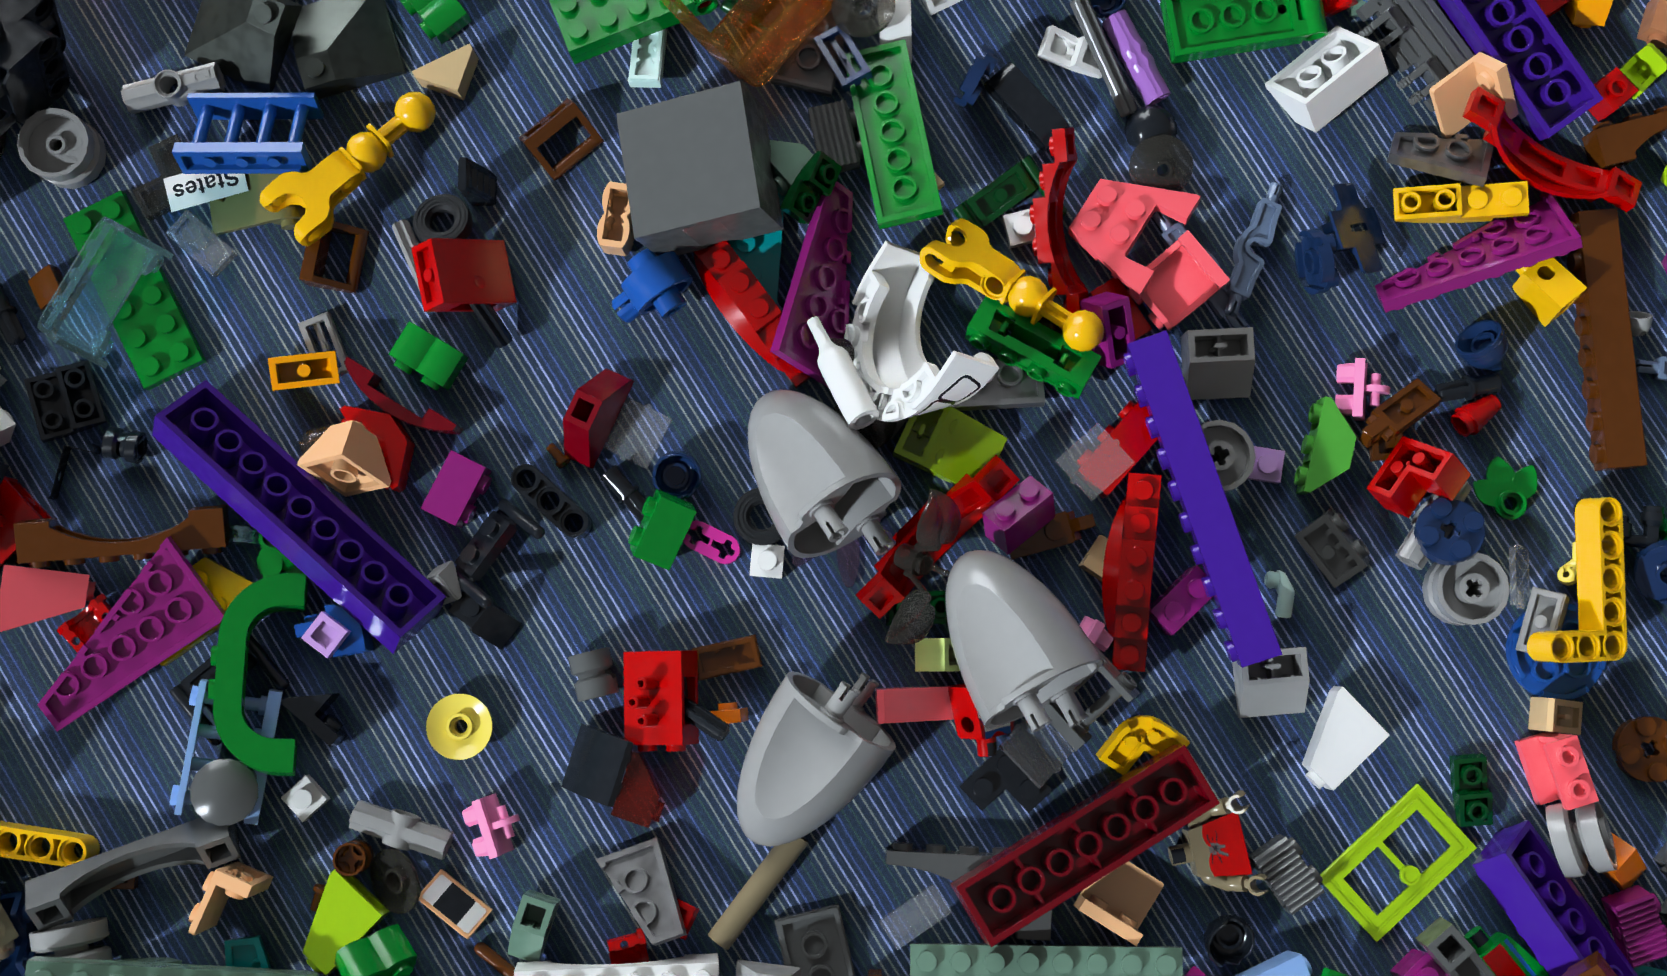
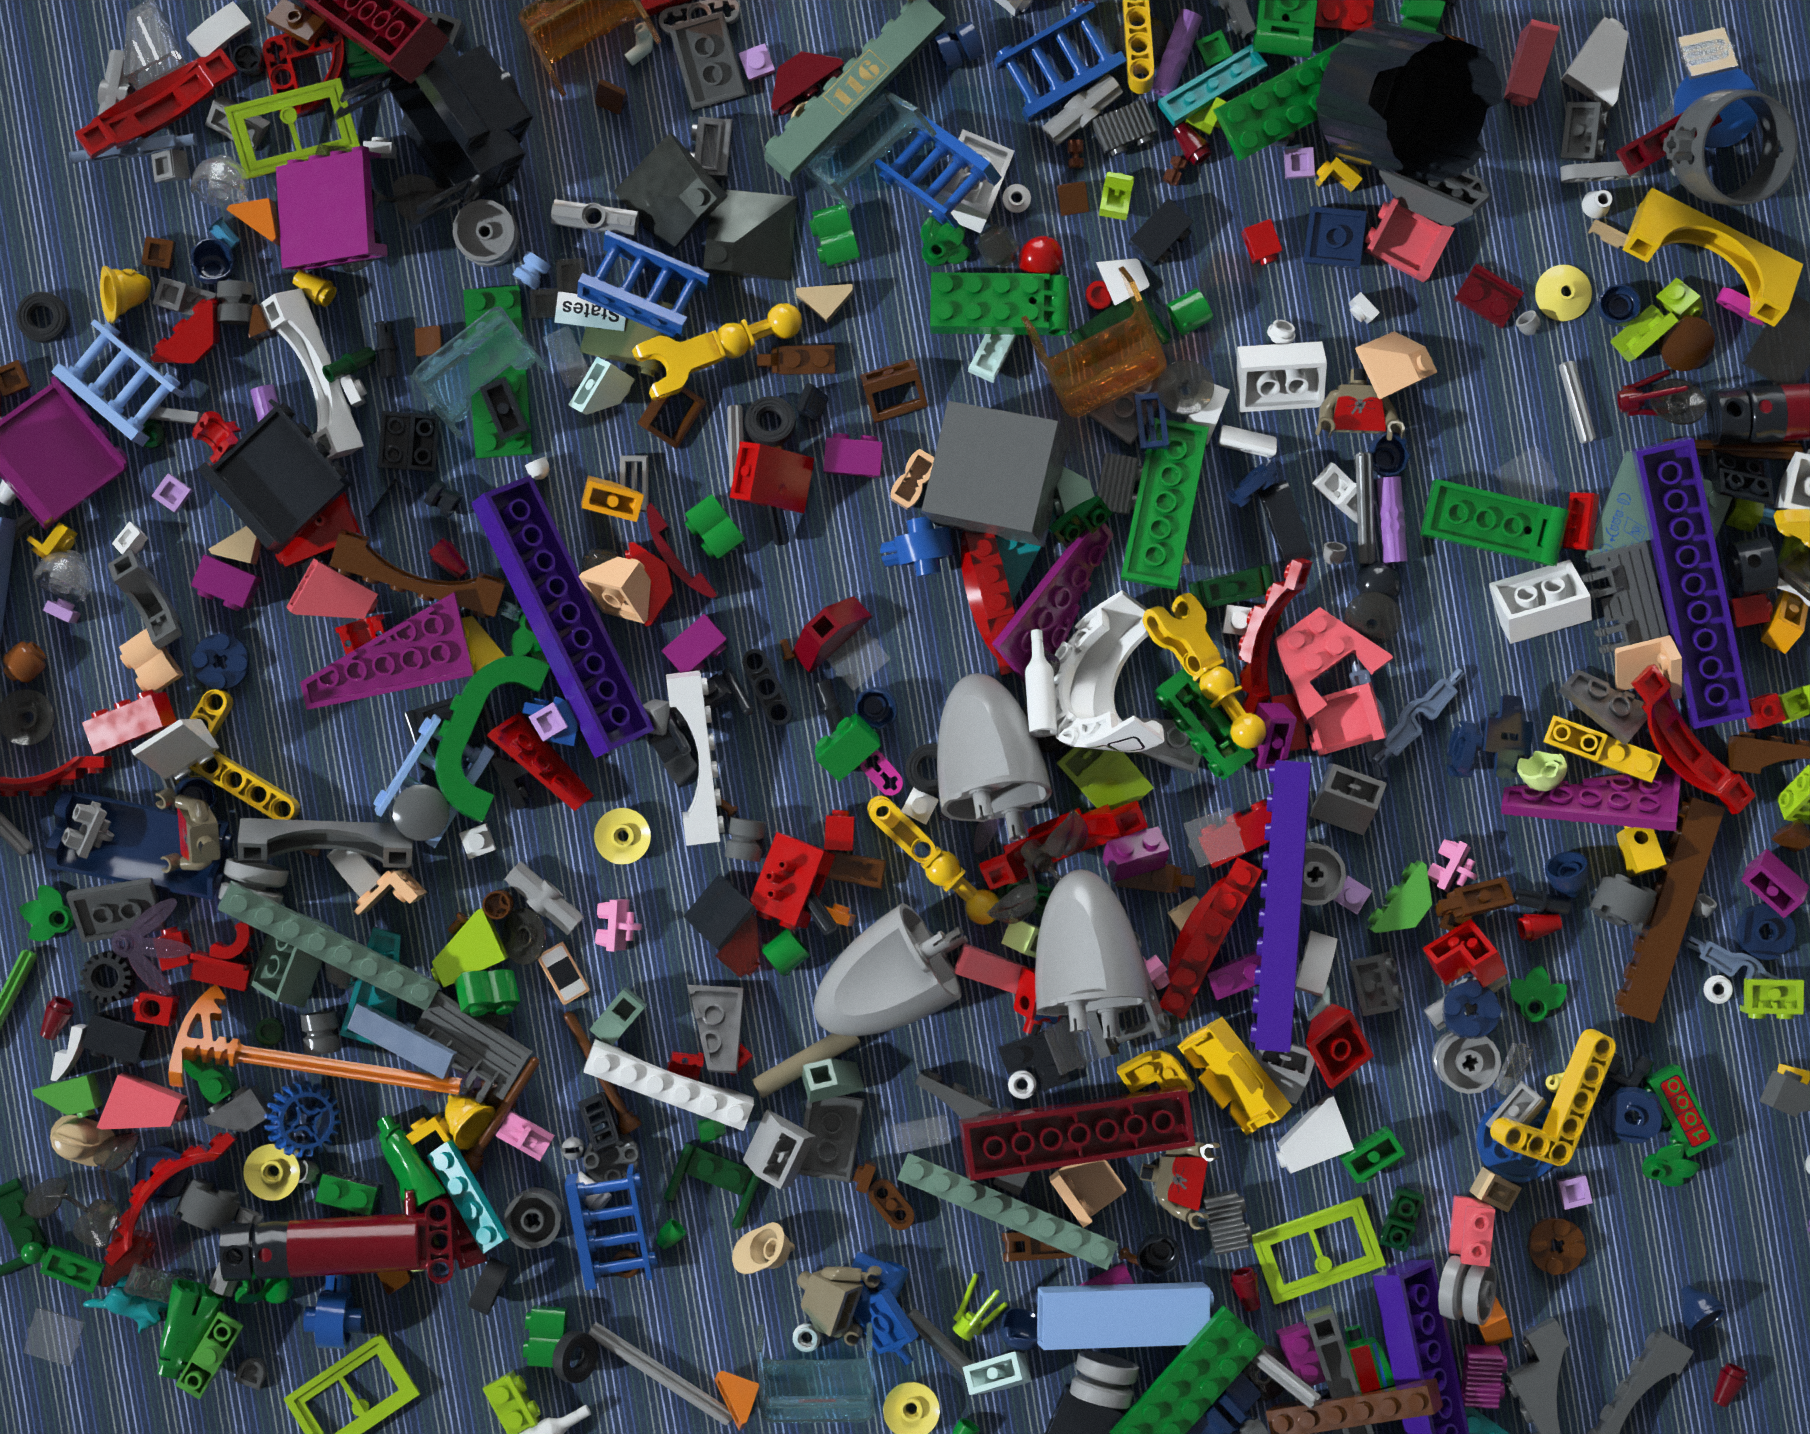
camera: 20 degrees right, 5 degrees up
none -> white slope [327,849,381,897]
none -> dark red cone [428,537,469,579]
none -> black brick [479,377,532,443]
none -> red wing [487,711,594,811]
none -> light blue wheel [512,251,551,290]
none -> white hinge [525,457,550,480]
none -> light aqua slope [568,357,635,415]
none -> white arch [666,670,725,846]
none -> reddish brown piece [718,798,739,818]
none -> reddish brown hinge [757,345,836,376]
none -> green piece [761,928,810,977]
none -> sand green slope [802,1058,864,1103]
none -> magenta brick [823,433,883,478]
none -> red brick [824,810,855,851]
none -> yellow piece [867,795,1001,925]
none -> white plate [1008,1070,1036,1099]
none -> reddish brown piece [1118,1247,1139,1266]
none -> yellow piece [1177,1017,1292,1135]
none -> white slope [1217,425,1277,458]
none -> dark red cone [1230,1267,1261,1312]
none -> white slope [1296,931,1338,997]
none -> red slope [1306,1003,1374,1089]
none -> light grey hinge [1323,542,1347,565]
none -> green brick [1338,1125,1405,1184]
none -> yellowish green hair [1516,751,1567,791]
none -> lavender plate [1556,1174,1593,1210]
none -> dark grey brick [1589,874,1657,933]

